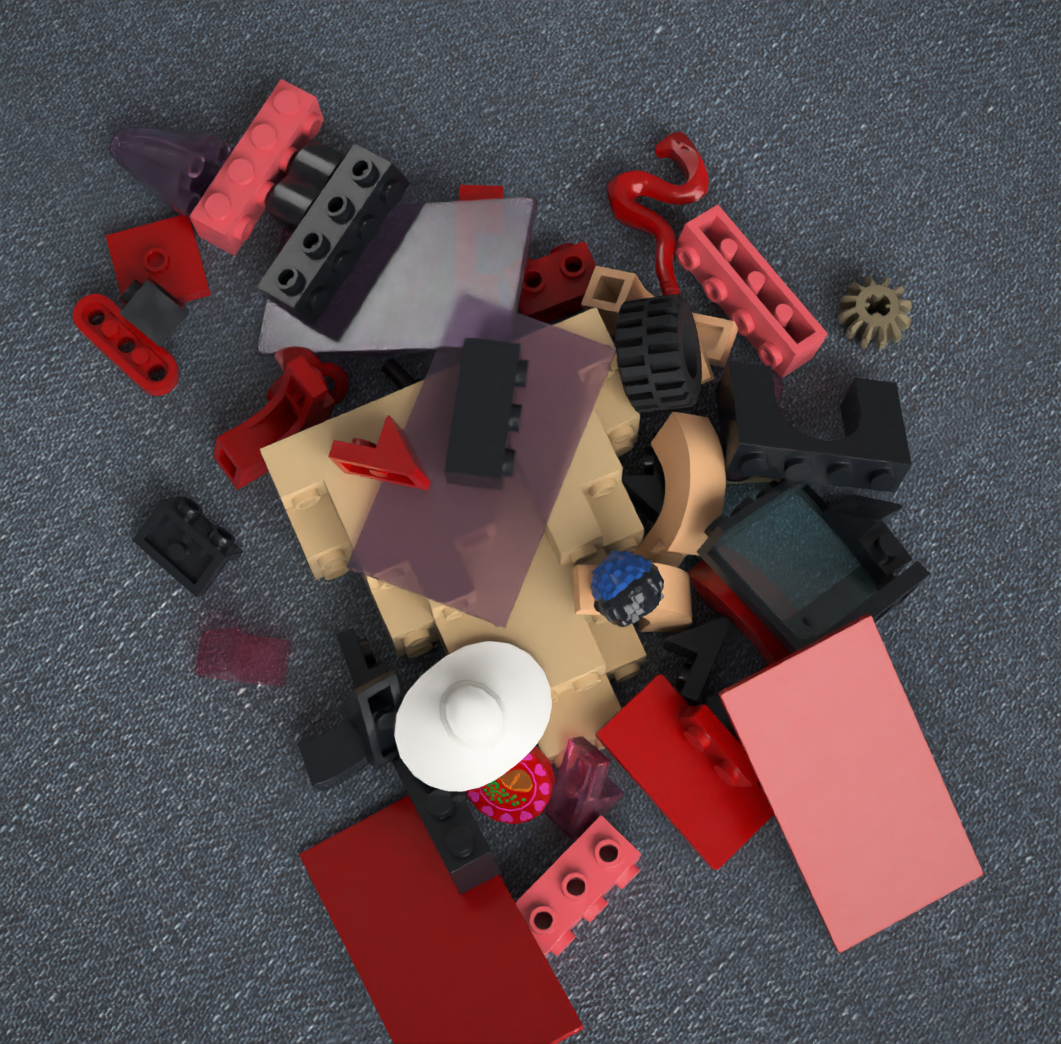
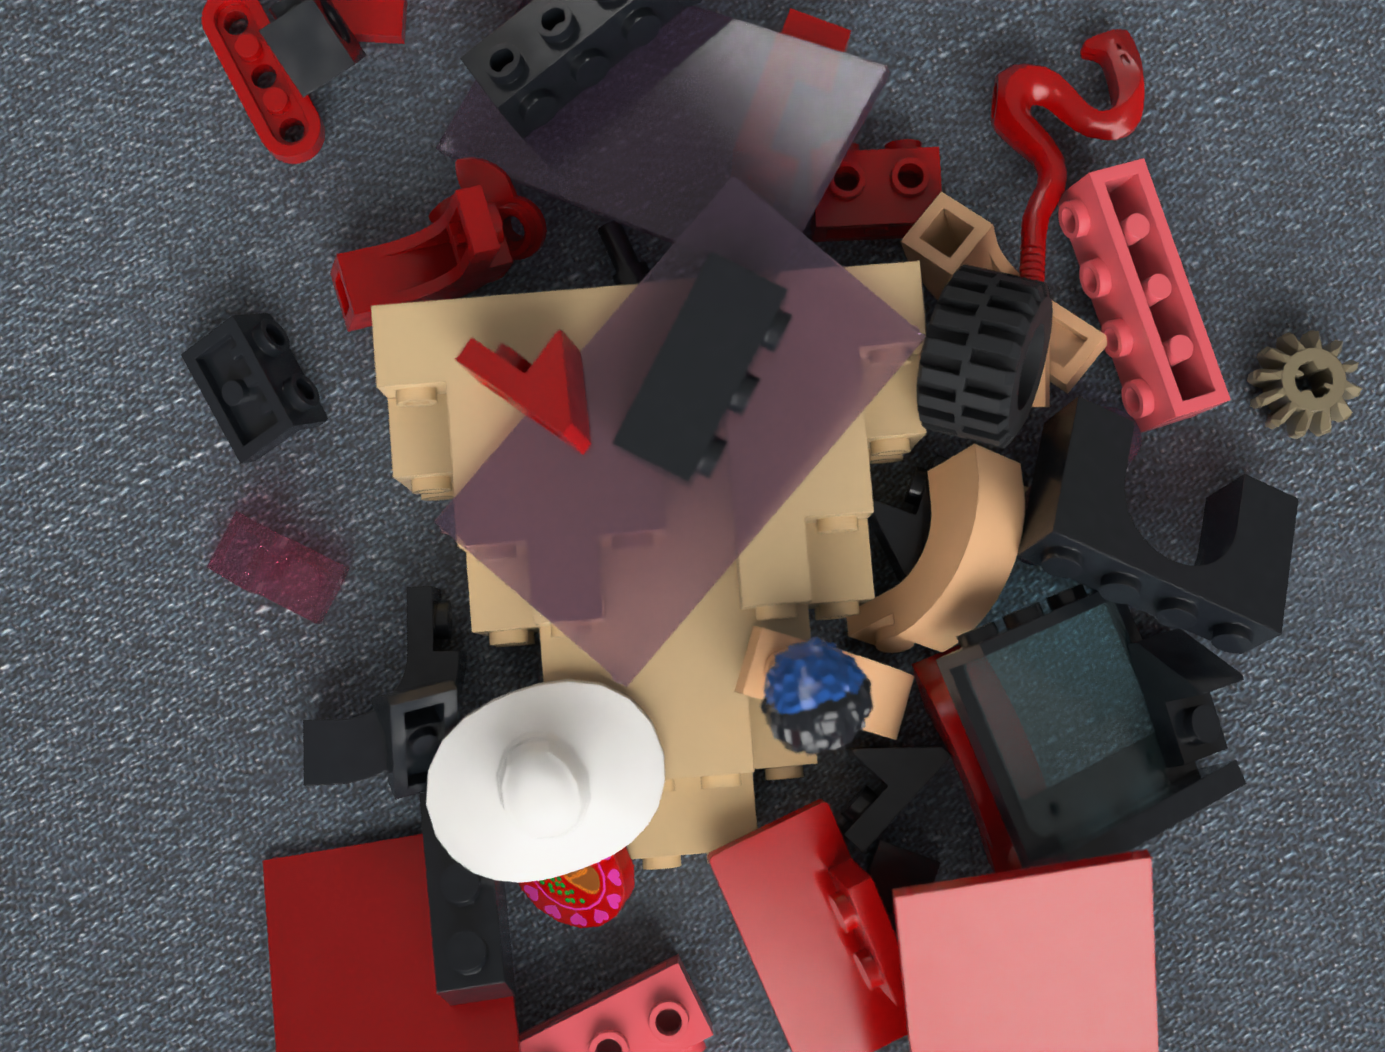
camera: 15 degrees right, 10 degrees up
clear pink slope [545,736,624,840] -> none

